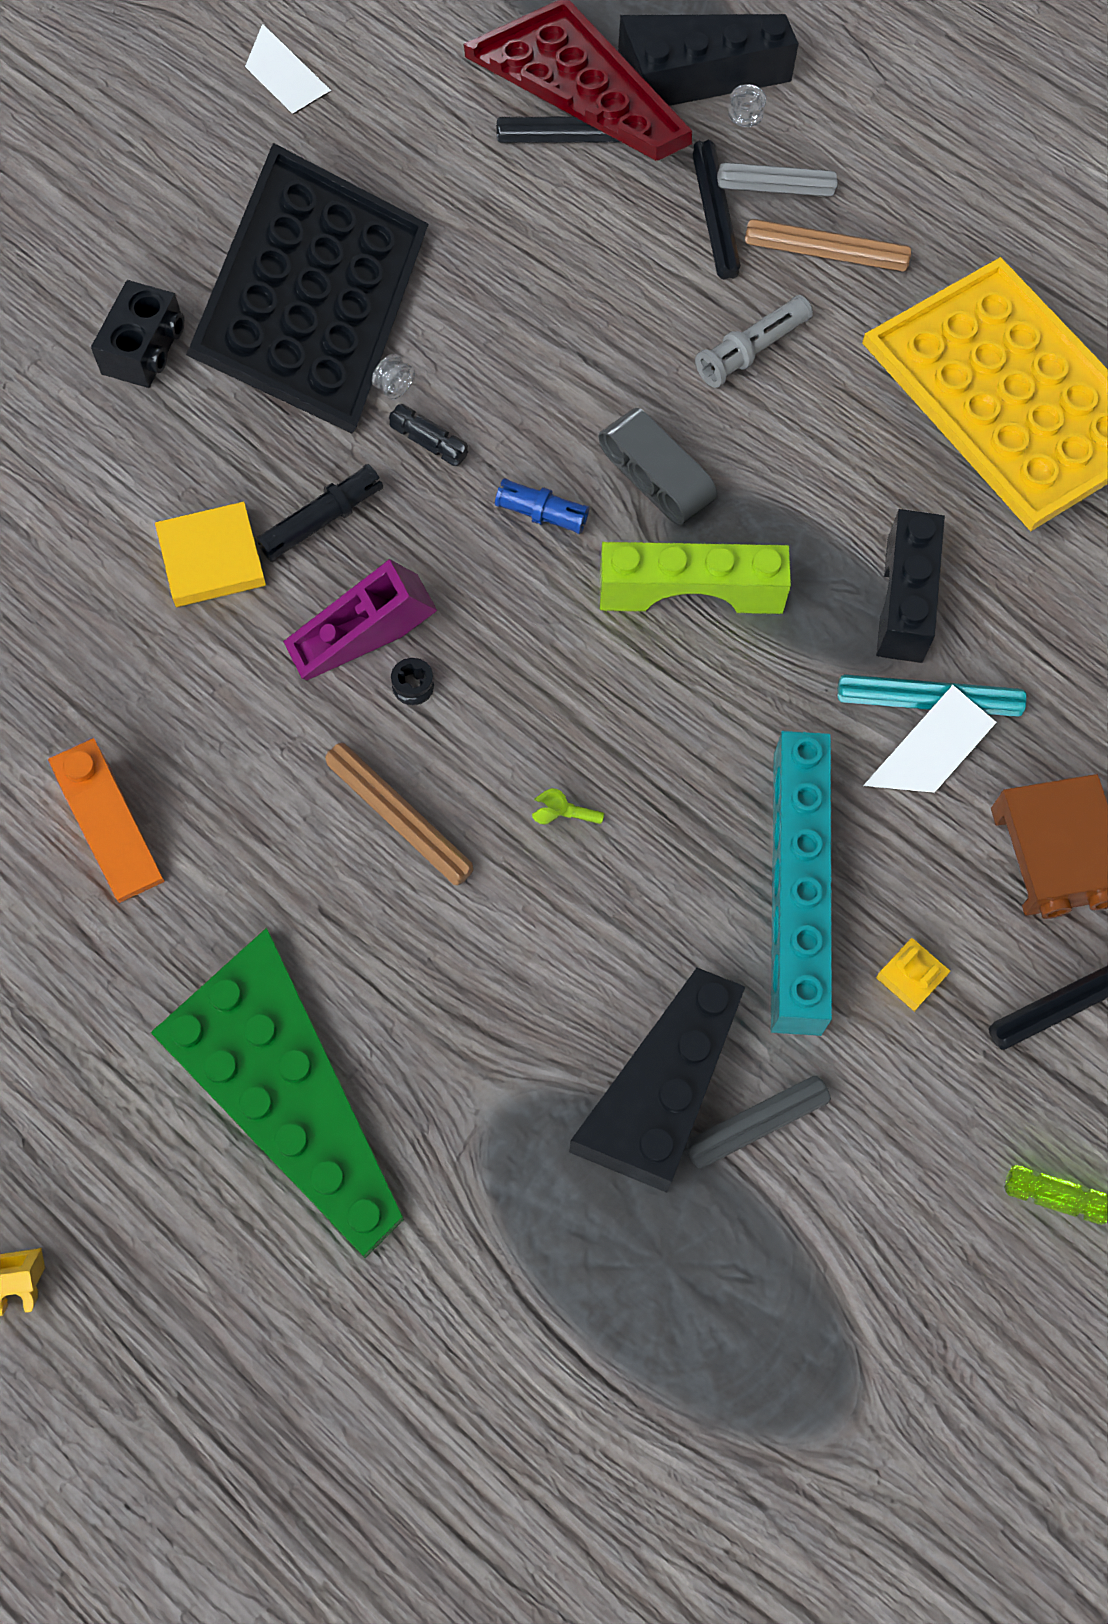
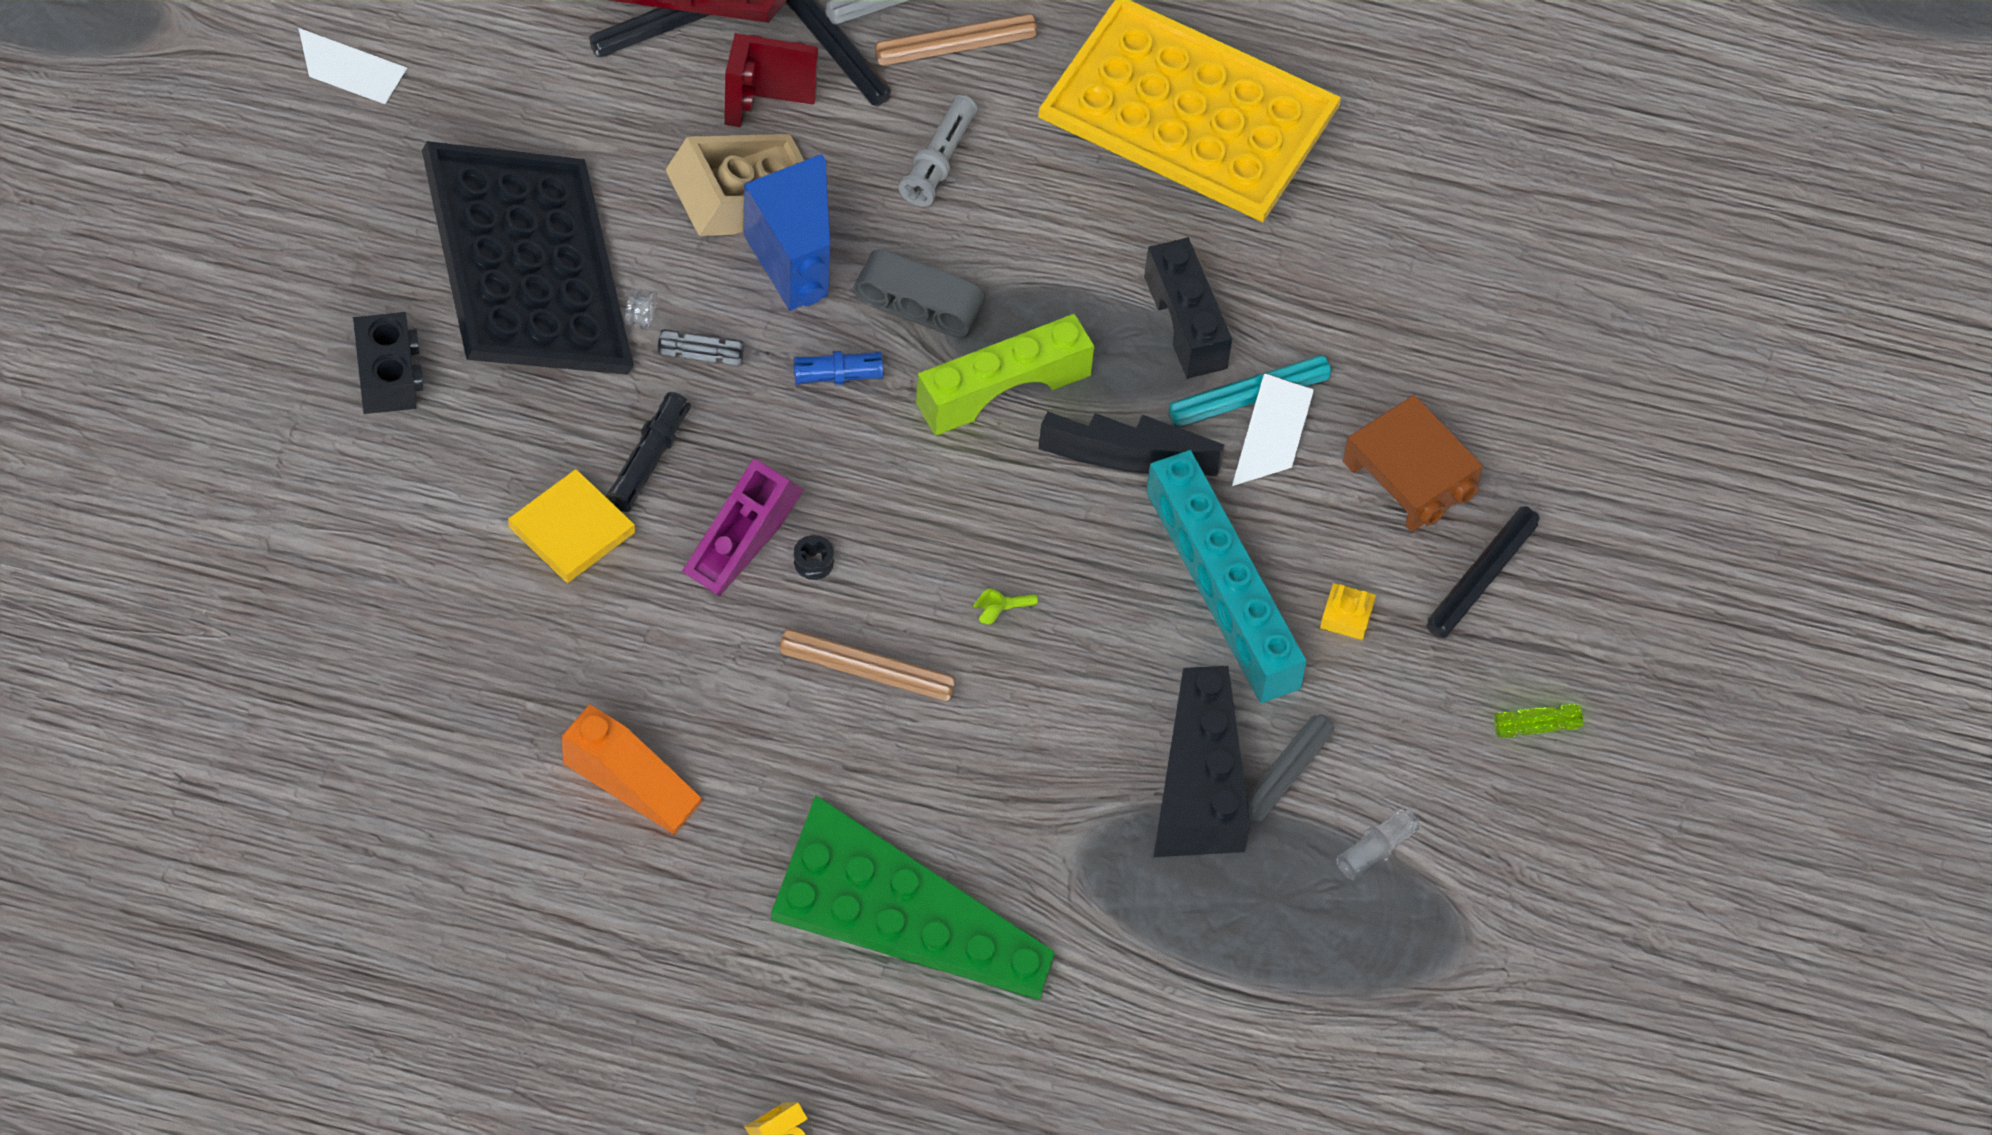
camera: 30 degrees left, 10 degrees down
none -> tan slope [665,134,804,236]
none -> dark red bracket [724,33,818,127]
none -> blue slope [744,154,830,311]
none -> black slope [1038,411,1225,476]
none -> clear axle [1336,809,1420,881]

